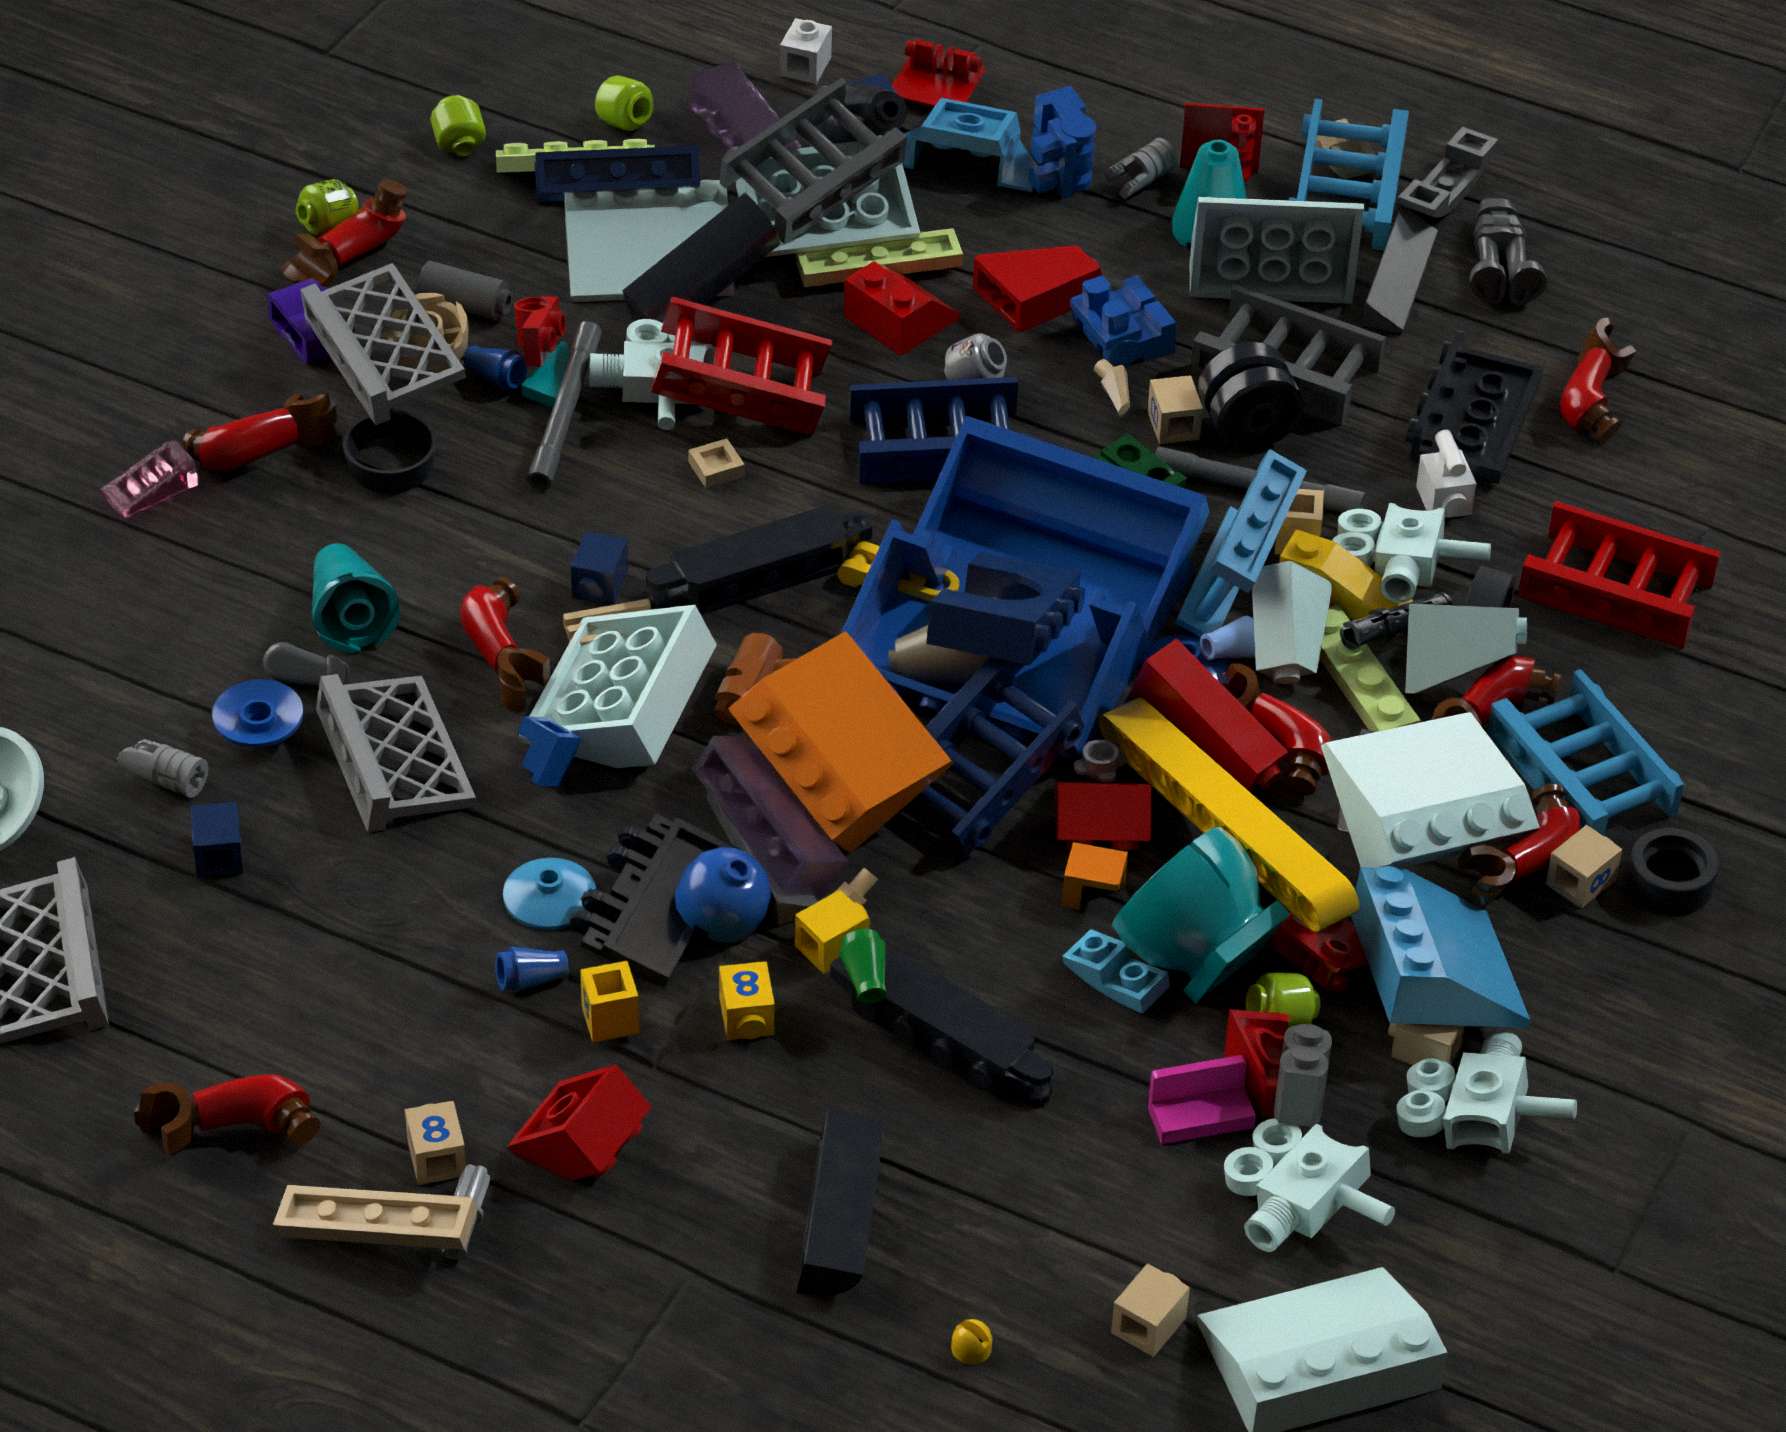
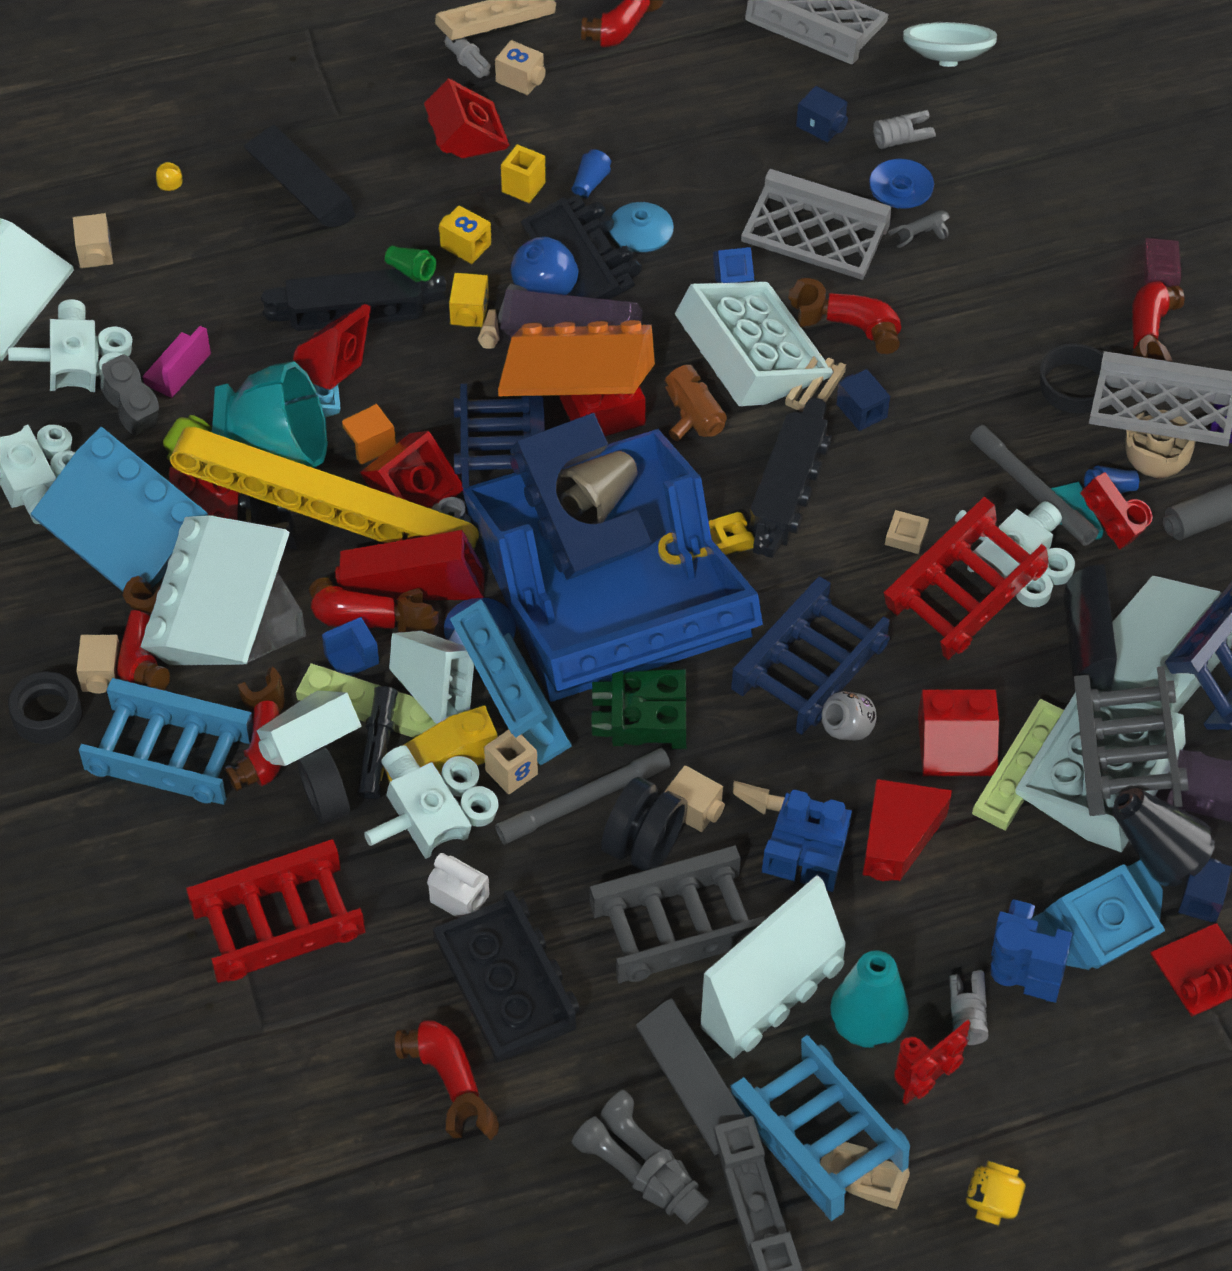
camera: 135 degrees right, 10 degrees up
teal cone [312,543,401,653] -> none
red slope [1224,1009,1290,1118] -> none
none -> red slope [293,304,371,390]
none -> blue panel [322,617,379,676]
none -> yellow head [966,1161,1025,1225]

